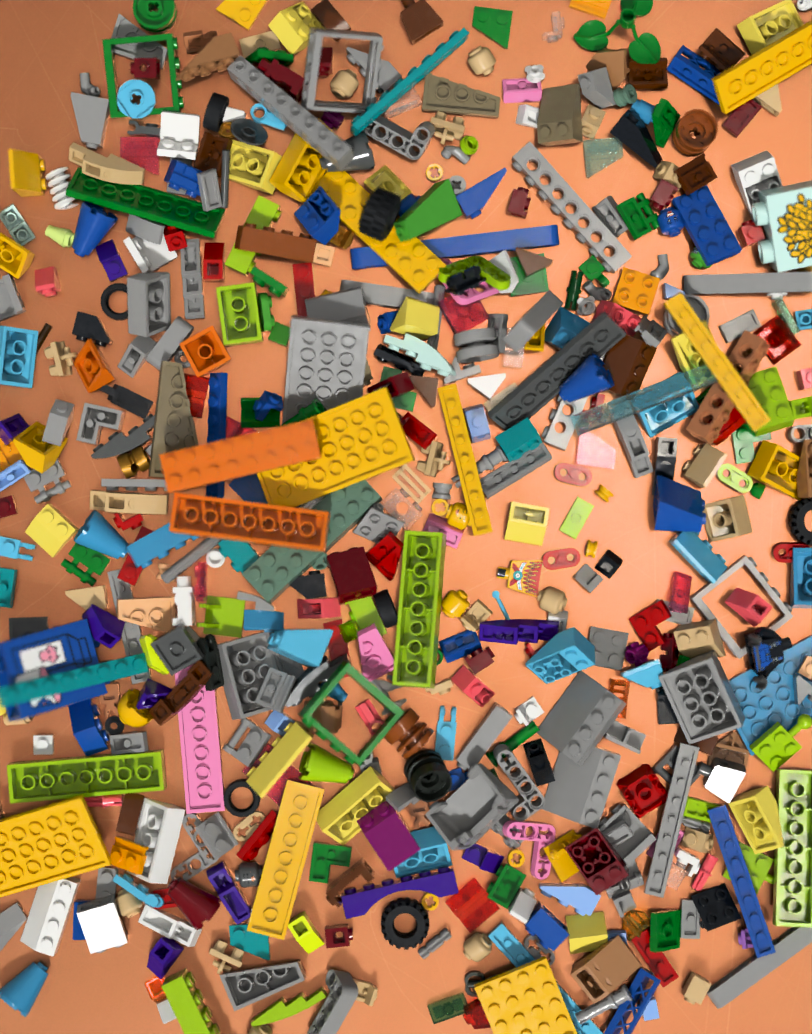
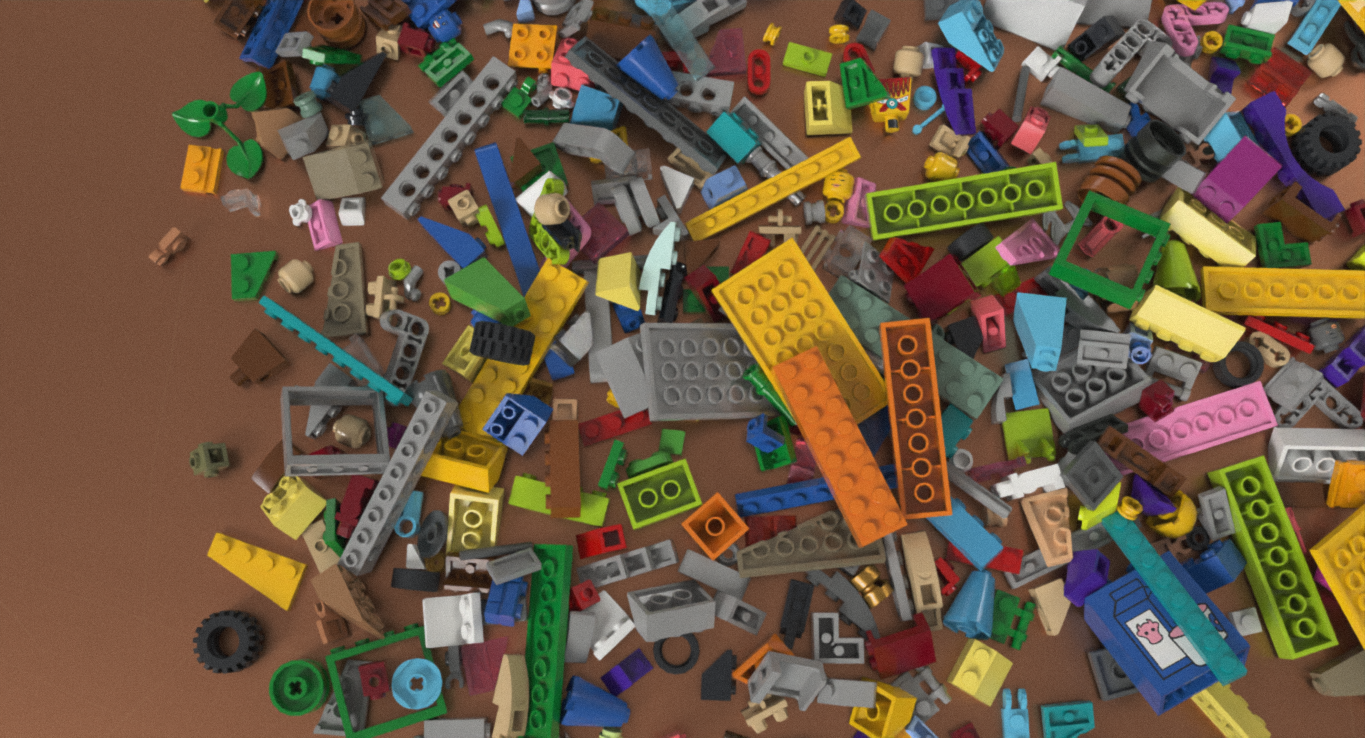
camera: 100 degrees left, 10 degrees down
none -> light grey plate [275,31,314,57]
none -> black plate [345,109,368,125]
none -> tan bracket [448,190,479,228]
none -> lime plate [475,204,505,248]
none -> tan head [534,193,570,225]
none -> clear smoke slope [550,310,594,368]
none -> light grey panel [747,651,827,711]
none -> green wing [839,58,891,110]
none -> dark red panel [864,612,937,680]
none -> medium azure tile [913,86,937,110]
none -> dark grey bar [1012,66,1030,122]
none -> lime plate [1074,124,1109,147]
none -> yellow bush [1117,496,1143,520]
none -> blue plate [1128,341,1152,364]
none -> dark red brick [1139,379,1175,423]

